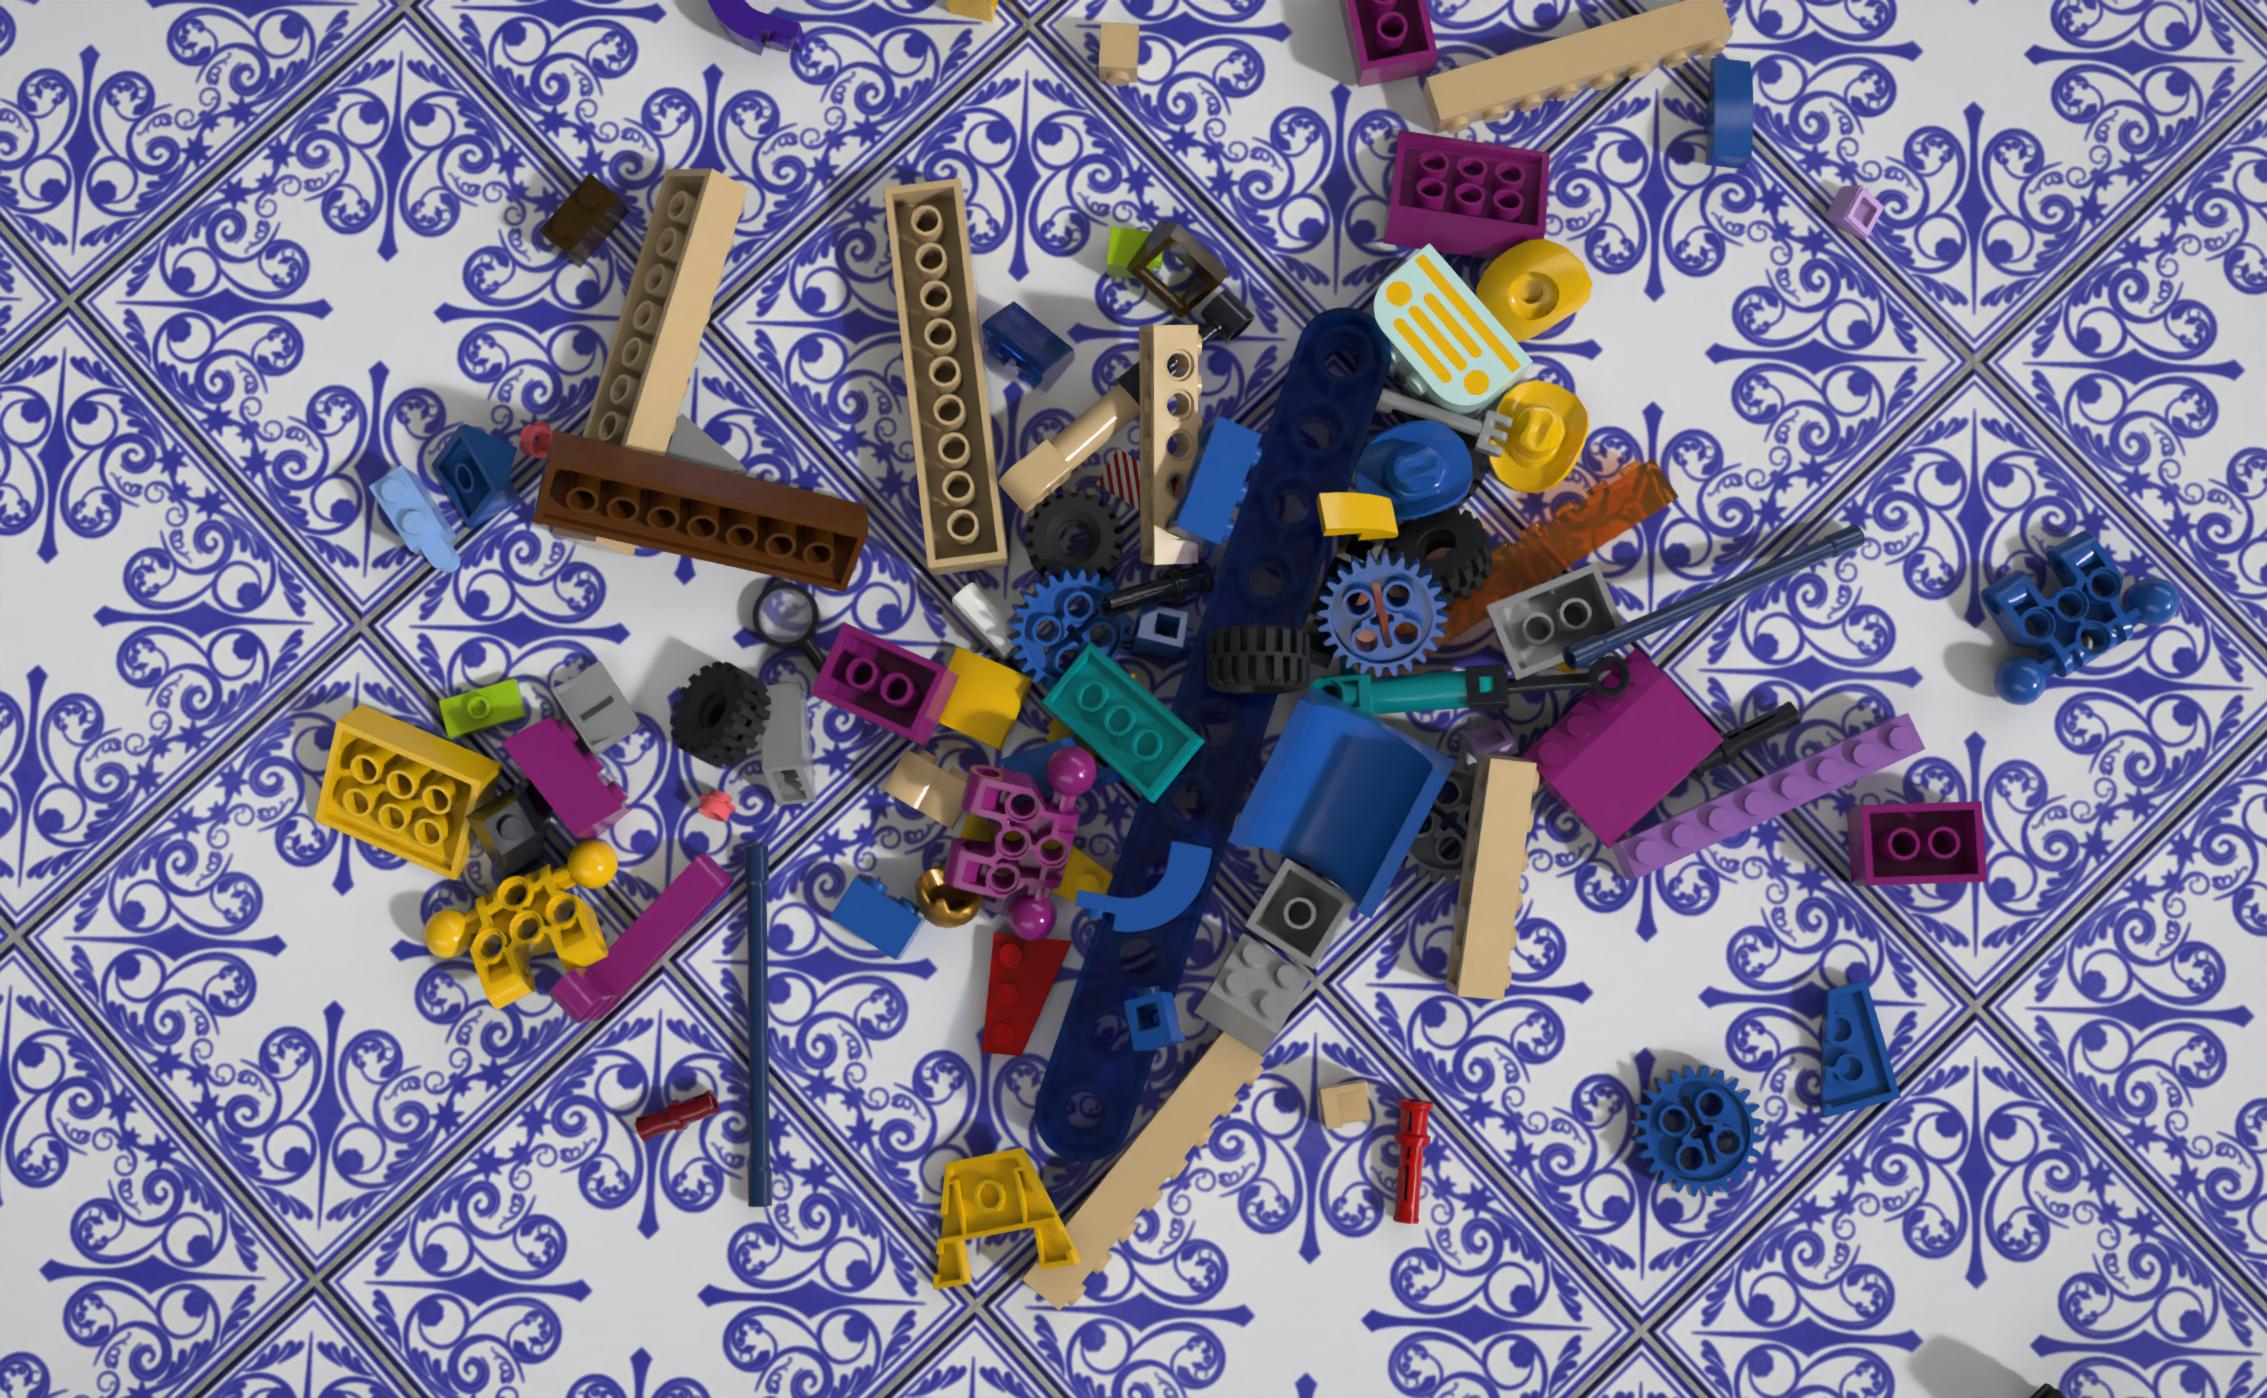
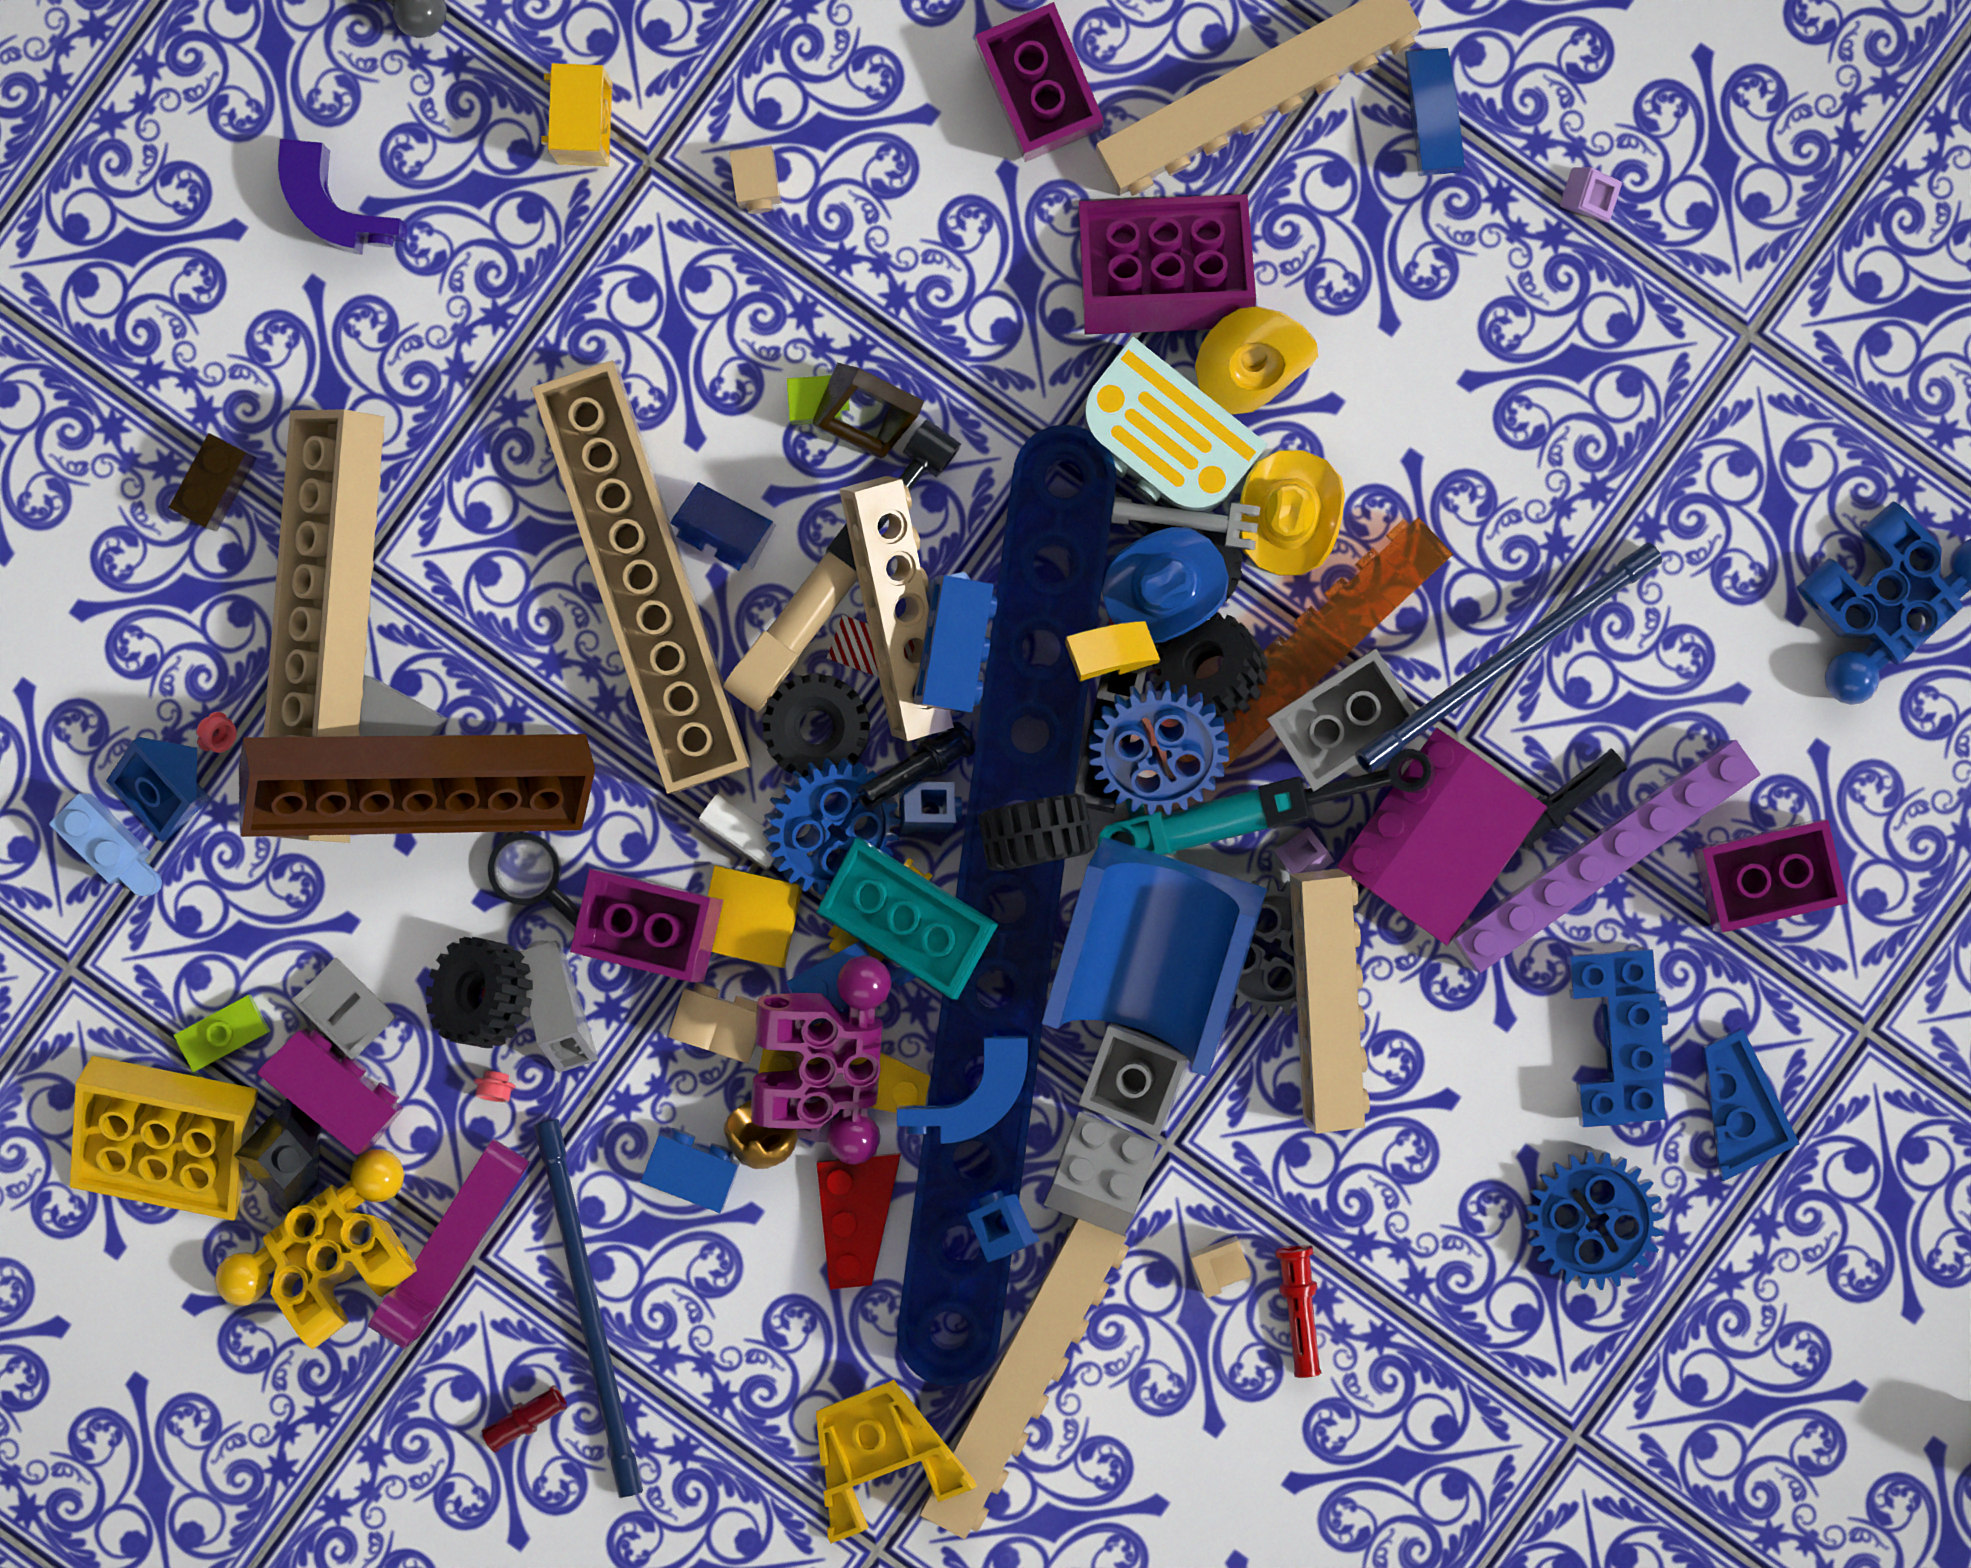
camera: 20 degrees left, 5 degrees up
none -> blue bracket [1567,949,1671,1127]

